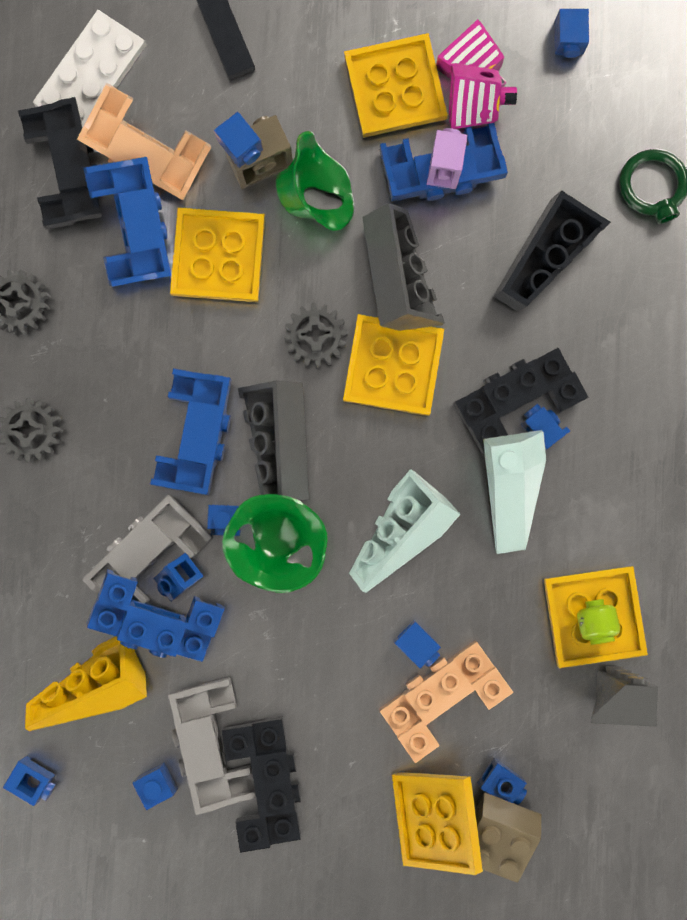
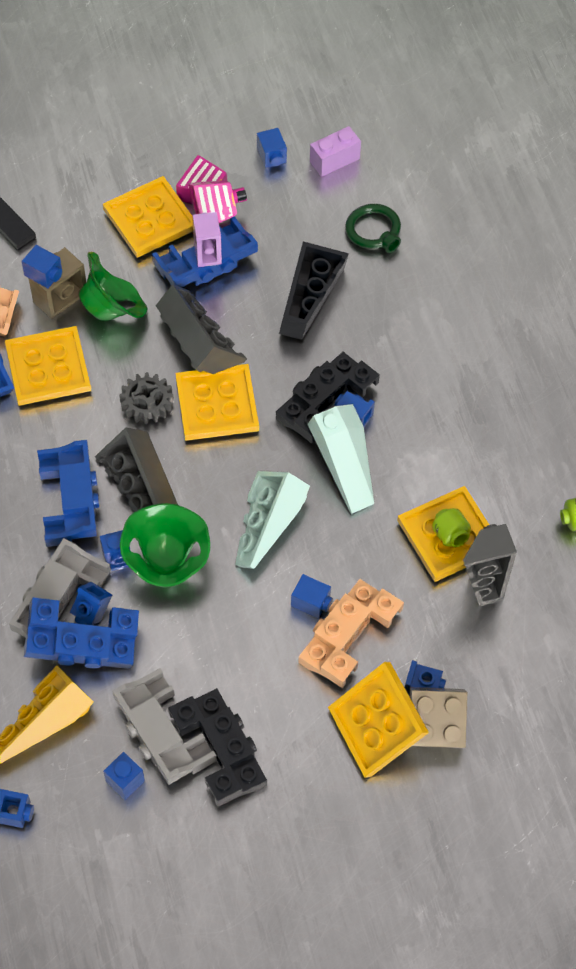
camera: 20 degrees left, 25 degrees down
none -> lavender brick [310,126,361,177]

